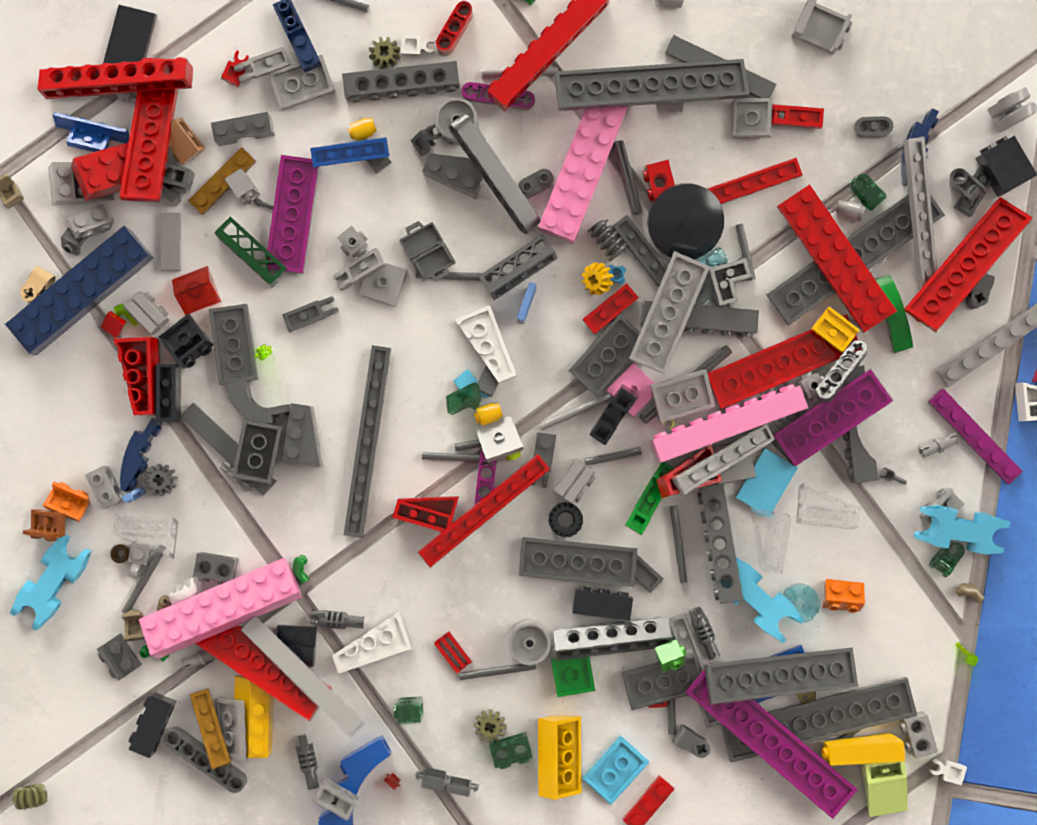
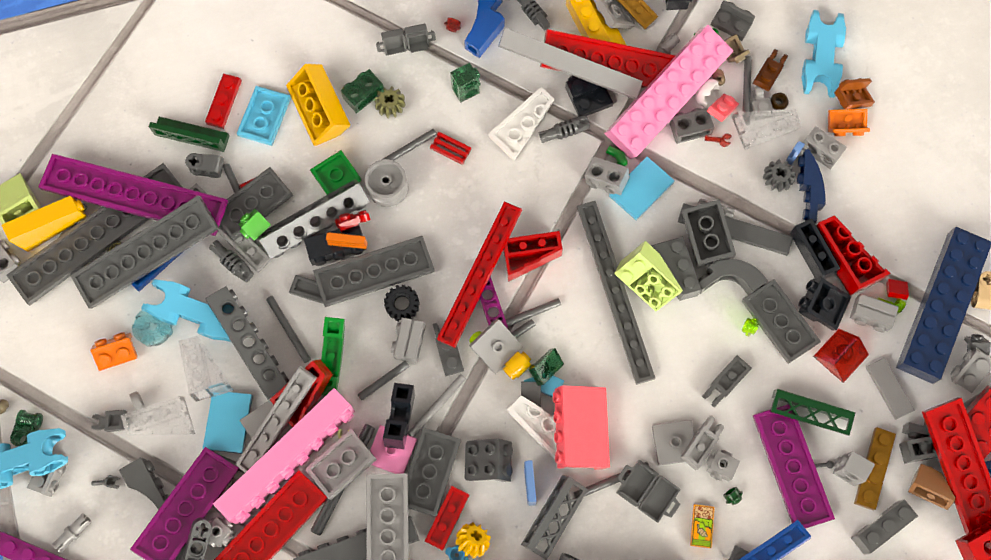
camera: 160 degrees right, 15 degrees down
none -> dark grey plate [91,410,127,432]
none -> light grey tile [129,391,145,412]
none -> dark green fence [148,116,230,152]
none -> orange tile [326,232,367,249]
none -> red plate [335,210,371,231]
none -> dark grey bracket [464,439,513,482]
none -> coral panel [553,385,610,470]
none -> light grey brick [585,157,630,195]
none -> medium azure tile [609,157,675,220]
none -> yellowish green slope [614,241,683,311]
none -> tile [690,504,714,548]
none -> clear red hand [704,133,732,147]
none -> coral plate [707,93,739,122]
none -> dark green plate [723,487,743,505]
none -> reddish brown hinge [752,49,788,92]

